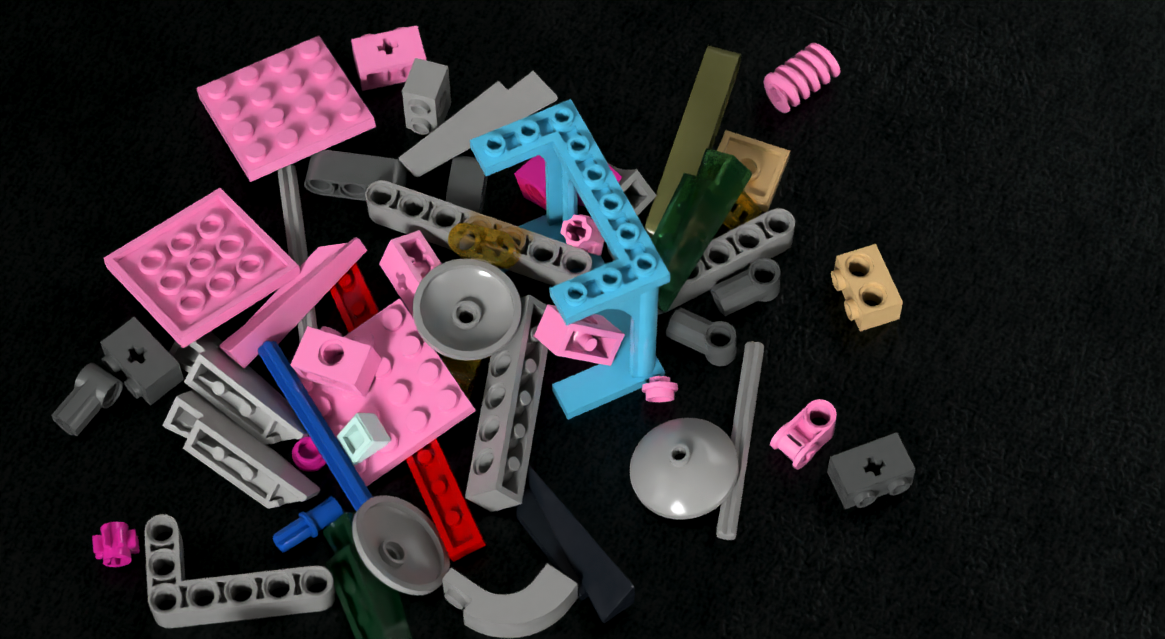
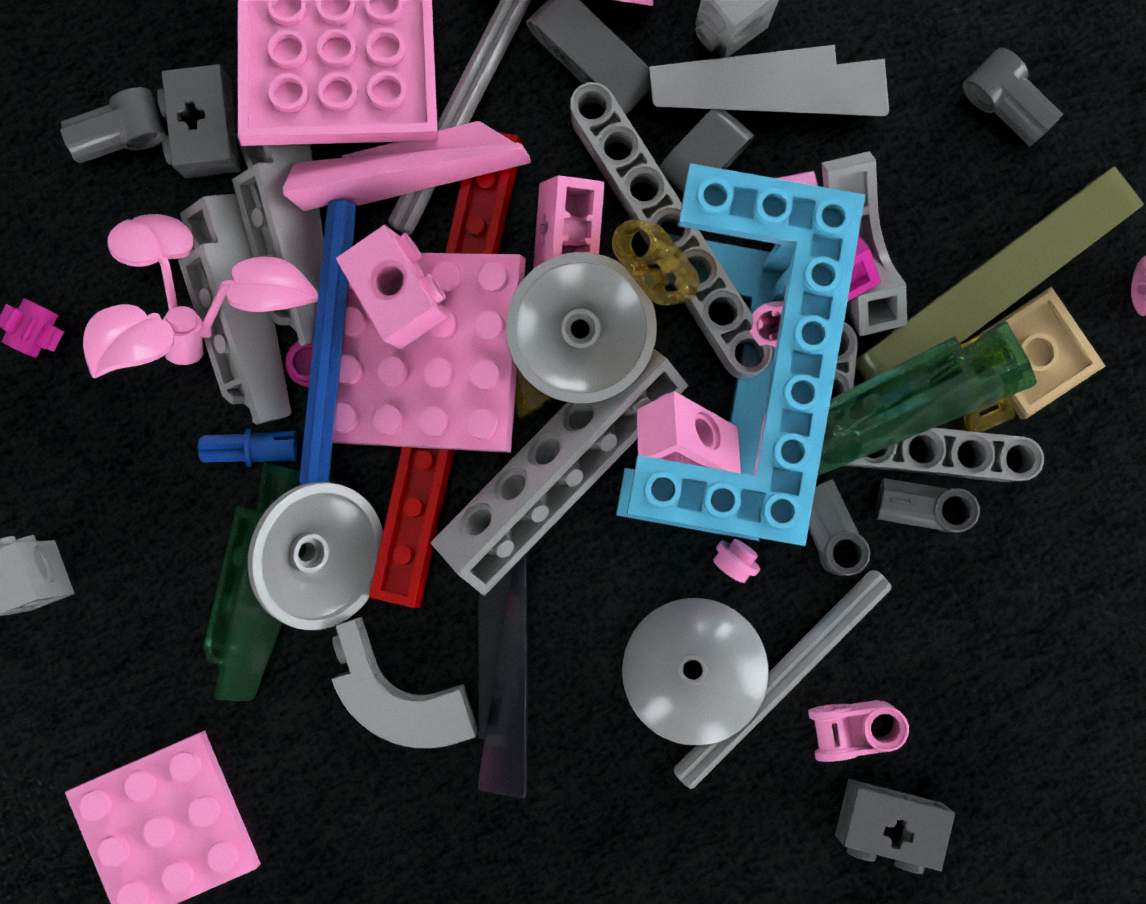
camera: 35 degrees right, 25 degrees up
light grey beam [145,514,336,628] -> none
light aqua slope [336,413,391,465] -> none
tan brick [831,244,903,331] -> none
none -> bright pink plant [83,214,318,378]
none -> dark grey piece [962,48,1063,147]

